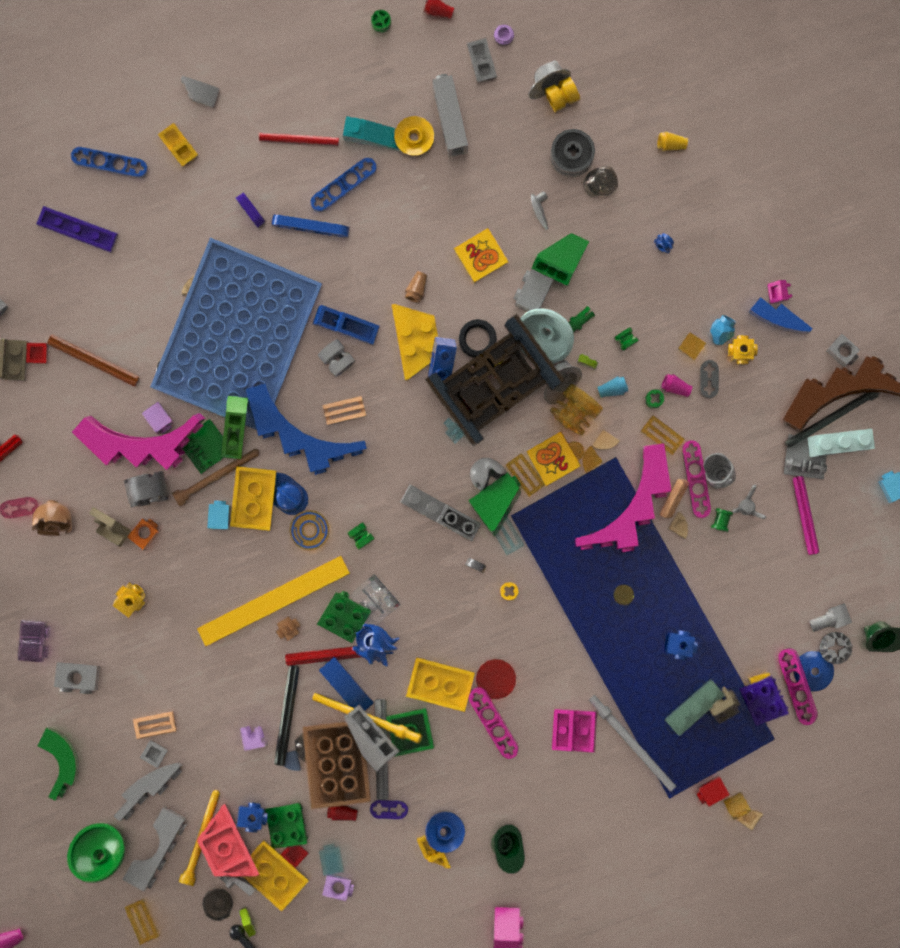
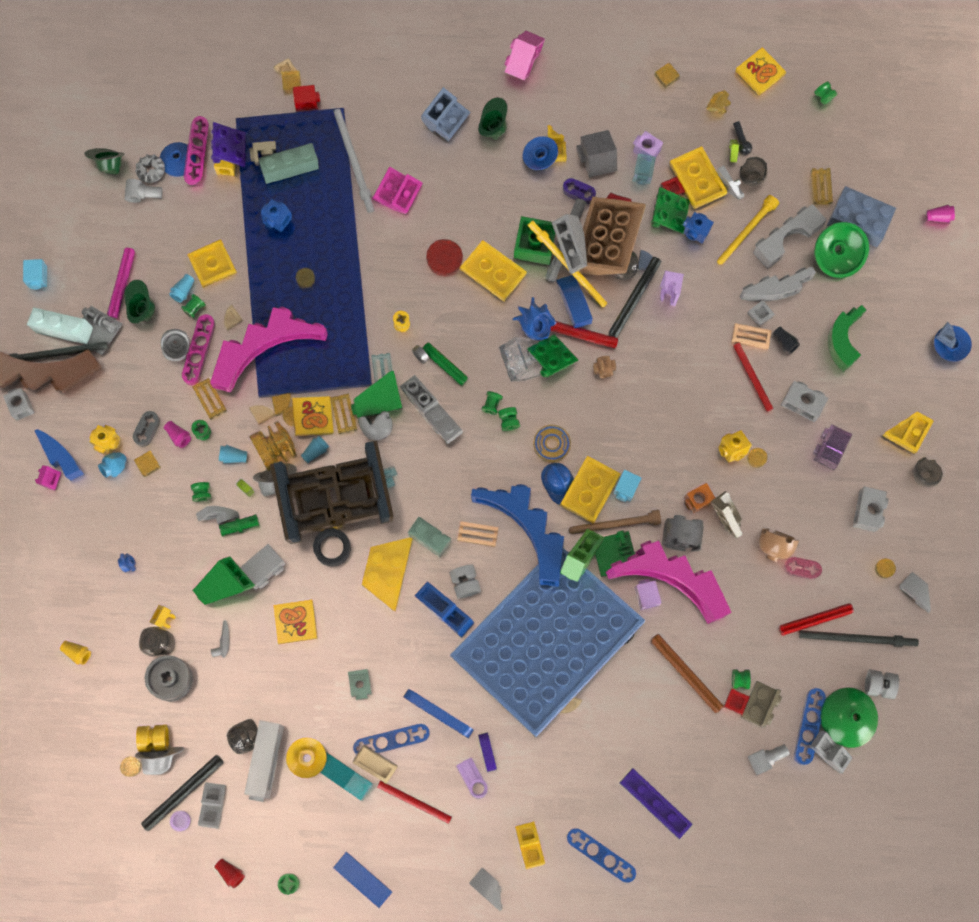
camera: 165 degrees left, 10 degrees down
yellow tile [197,556,350,646] -> none
coral wing [197,804,260,877] -> none
medium nougat cone [405,271,427,303] -> none
blue brick [428,337,457,380] -> none
dark pink beam [469,687,519,759] -> none
light aqua dish [520,309,574,364] -> none
light nougat tile [659,479,689,518] -> none
light grey plant [733,485,766,519] -> none
none -> clear yellow tile [120,756,142,777]
none -> dark green piece [125,279,155,324]
none -> pearl dark grey axle [141,755,223,831]
none -> yellow tile [149,605,176,629]
none -> medium azure cone [169,274,195,303]
none -> yellow tile [187,239,237,288]
none -> light grey slope [196,506,240,525]
none -> clear smoke helmet [226,719,258,754]
none -> medium azure cone [301,436,329,464]
none -> blue tile [333,852,392,908]
none -> sand green brick [348,669,372,700]
none -> tan tile [353,744,397,784]
none -> sand green brick [408,517,451,557]
none -> sand blue brick [421,87,471,141]
none -> green axle [422,342,468,385]
none -> lavender piece [456,758,487,799]
none -> green bush [481,391,503,415]
none -> flat silver plate [576,130,617,177]
none -> green wheel [732,669,751,689]
none -> red bar [733,343,774,412]
none -> clear yellow tile [747,448,768,468]
none -> black cone [773,326,800,354]
none -> sand blue brick [826,186,896,247]

